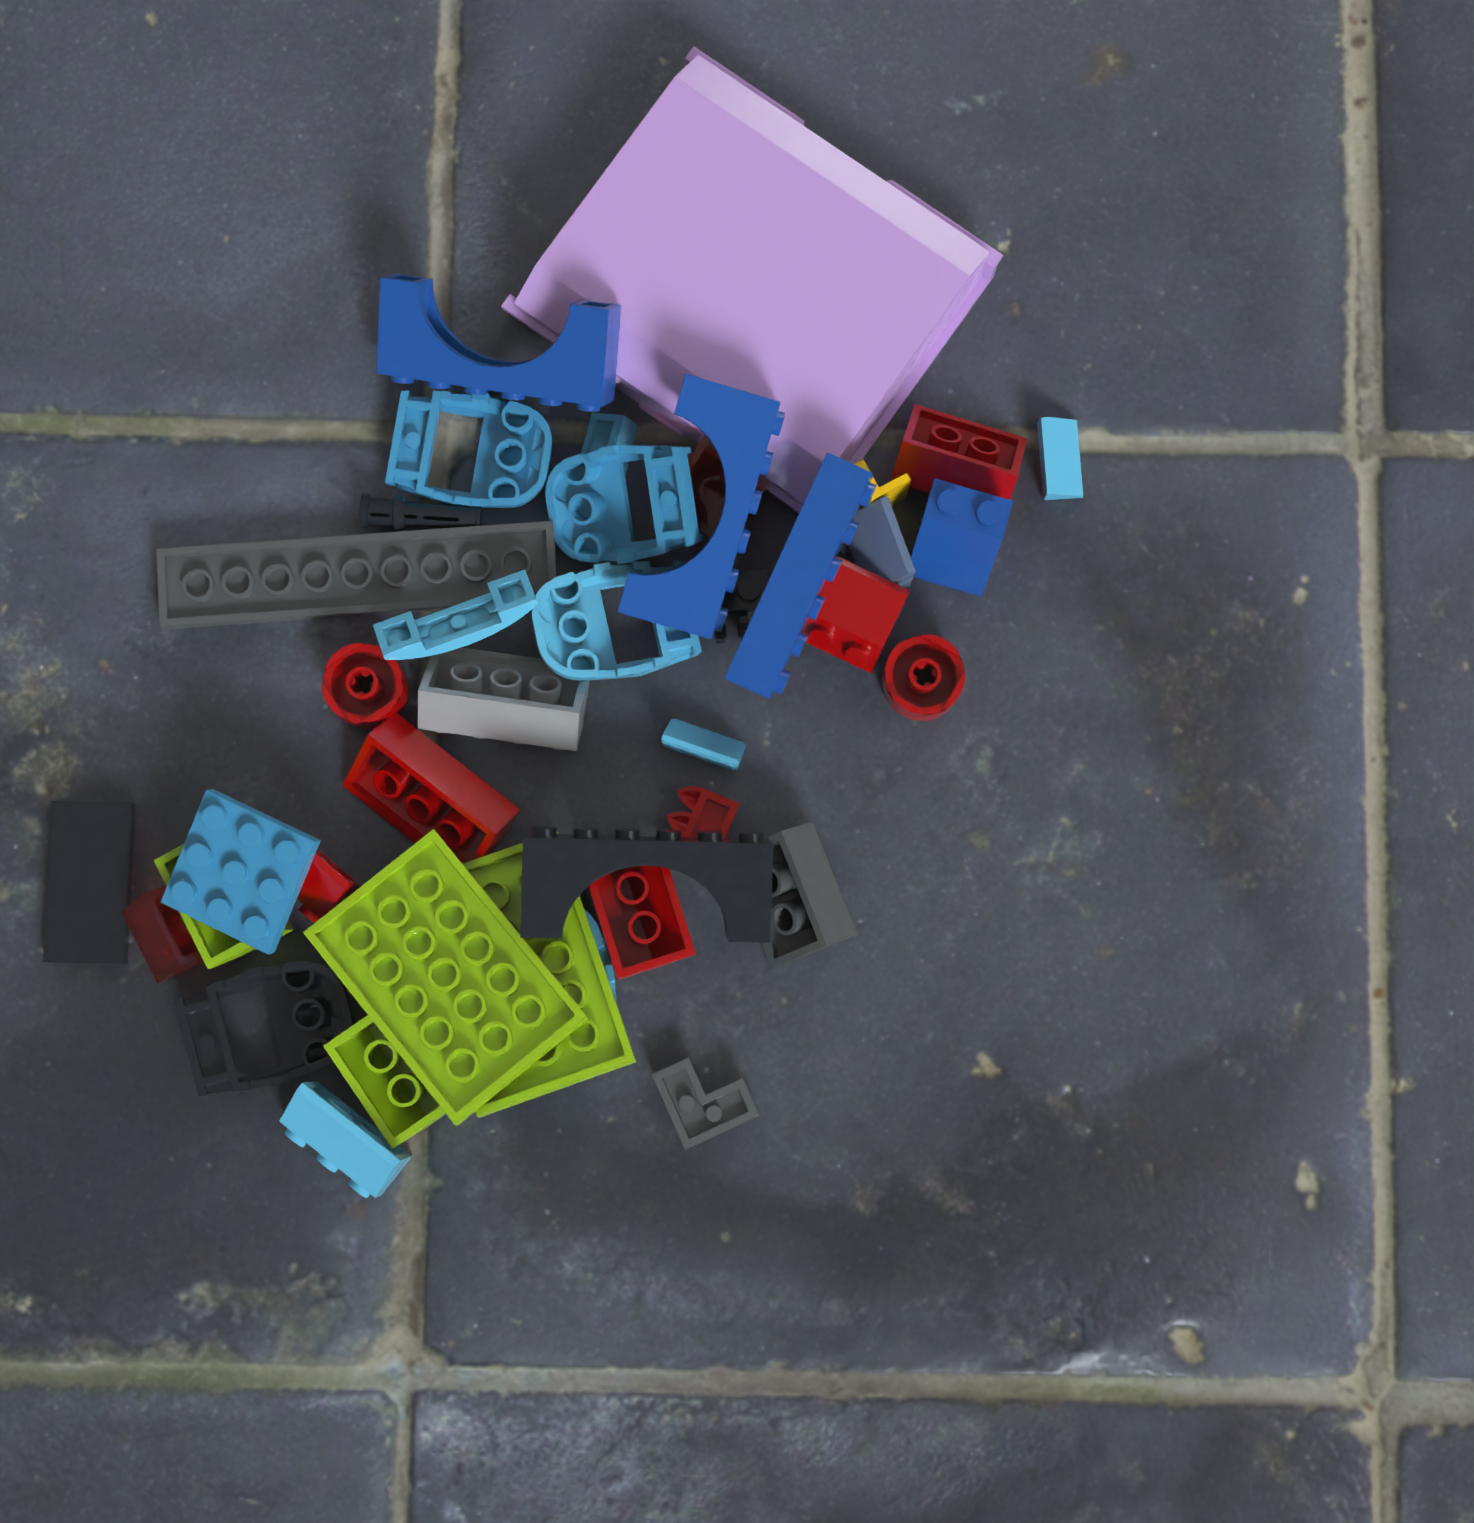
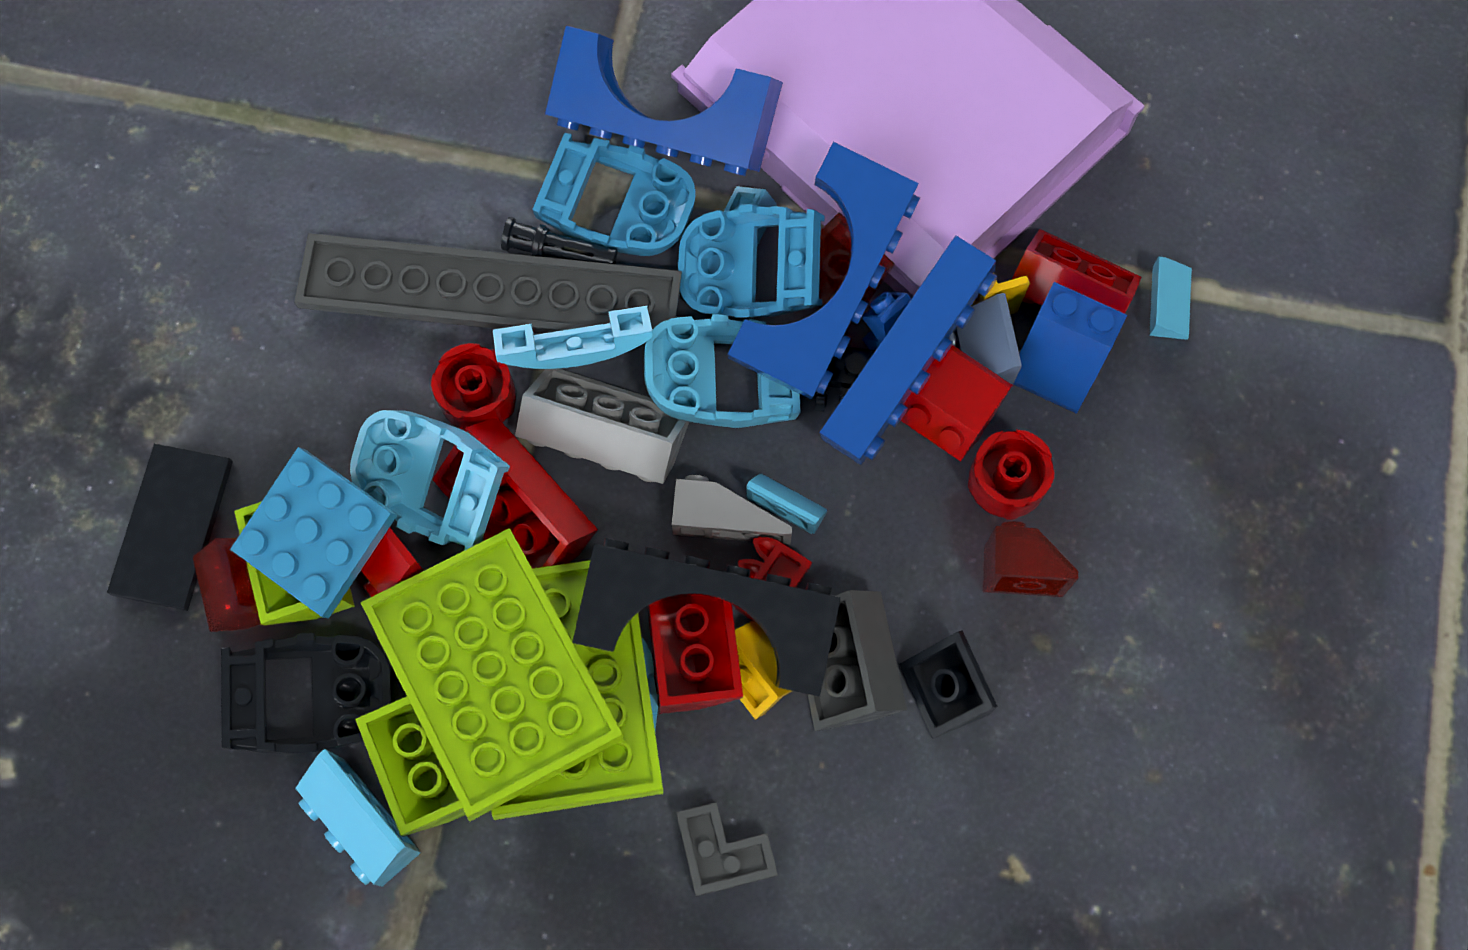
camera: 10 degrees right, 10 degrees down
none -> medium azure slope [350,410,510,551]
none -> light grey slope [672,475,792,545]
none -> yellow panel [735,621,792,720]
none -> blue slope [862,291,911,350]
none -> black slope [899,630,998,739]
none -> clear red slope [983,521,1078,597]

